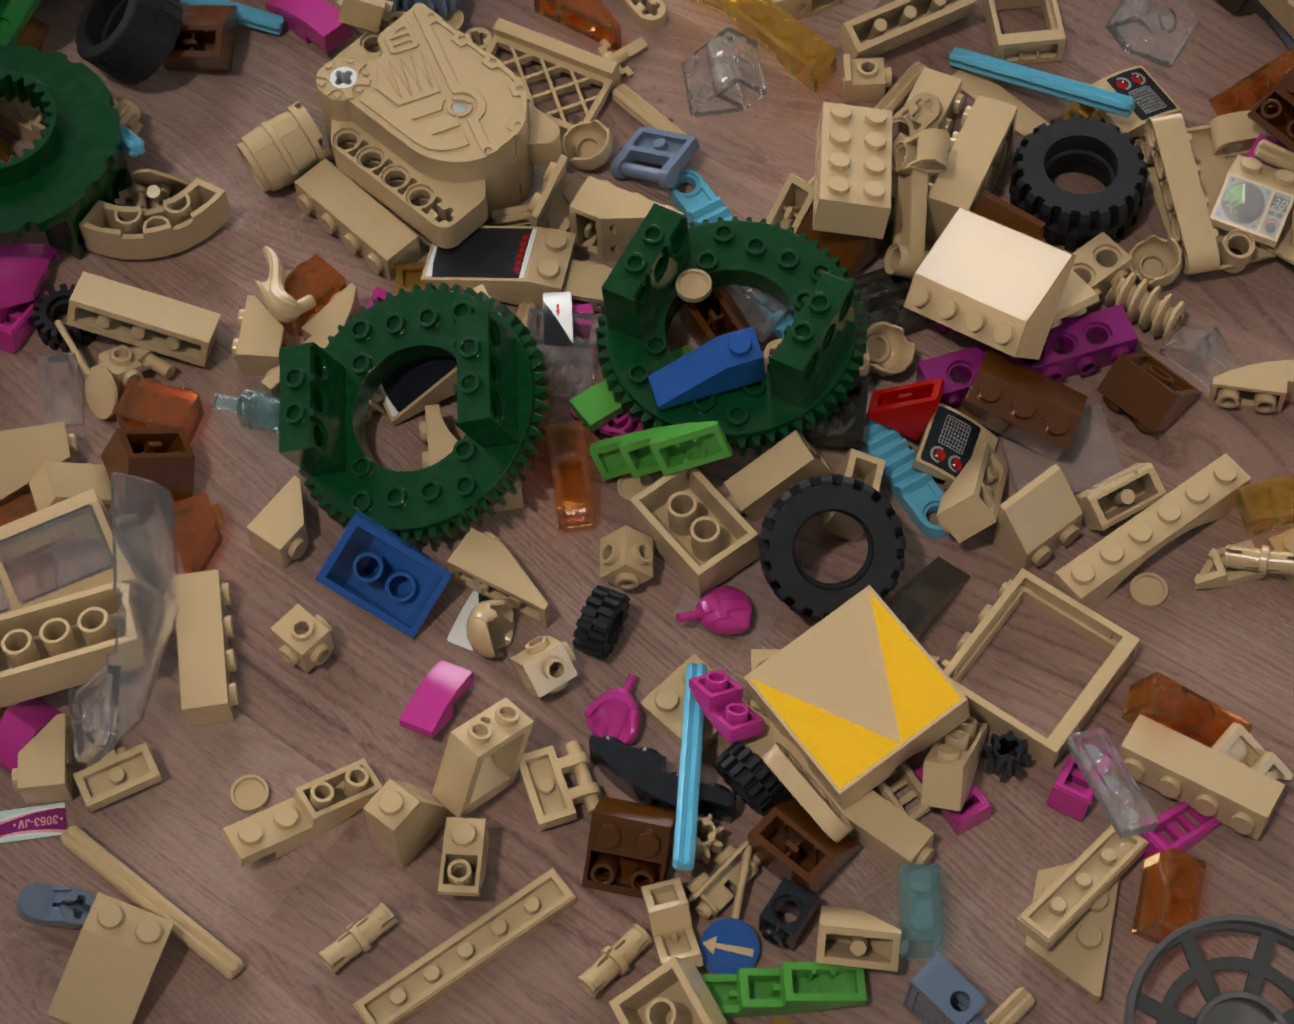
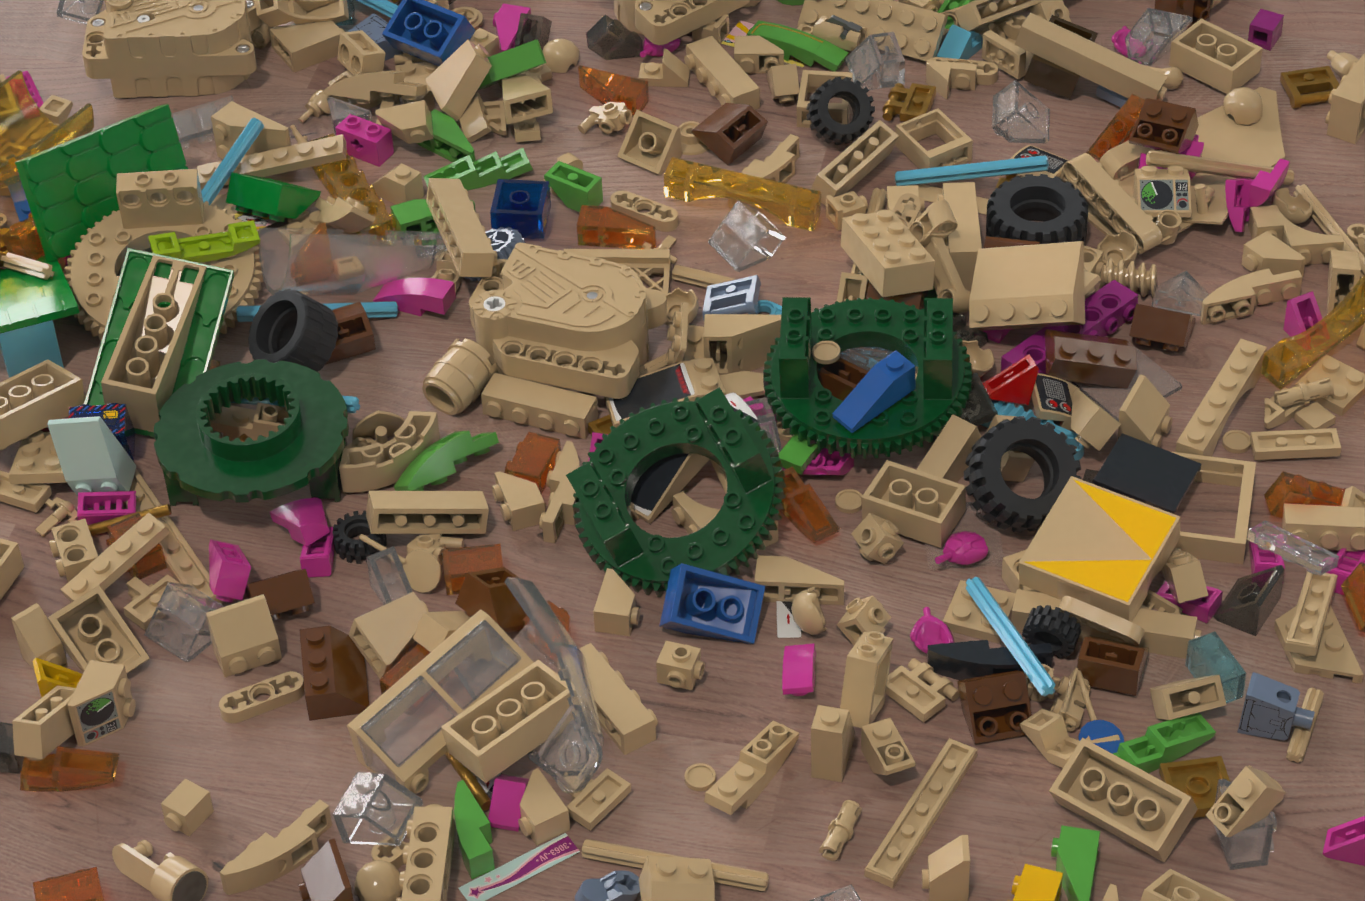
camera: 25 degrees left, 15 degrees down
clear light blue piece [213,388,279,433] -> none
tan piece [254,246,316,323] -> none
black tyre [573,585,630,660] -> none
tan pin [576,924,652,998] -> none
bright green slope [588,421,733,481] -> none
dark pink slope [689,670,764,743] -> none
black brick [759,877,819,951] -> none
black gear [981,730,1032,782] -> none
tan brick [1075,463,1166,531] -> none
none -> bright green slope [394,431,499,491]
none -> black piece [1093,433,1202,514]
none -> clear smoke slope [1213,565,1285,636]
none -> tan plate [1250,428,1341,460]
none -> tan tile [1294,401,1336,429]

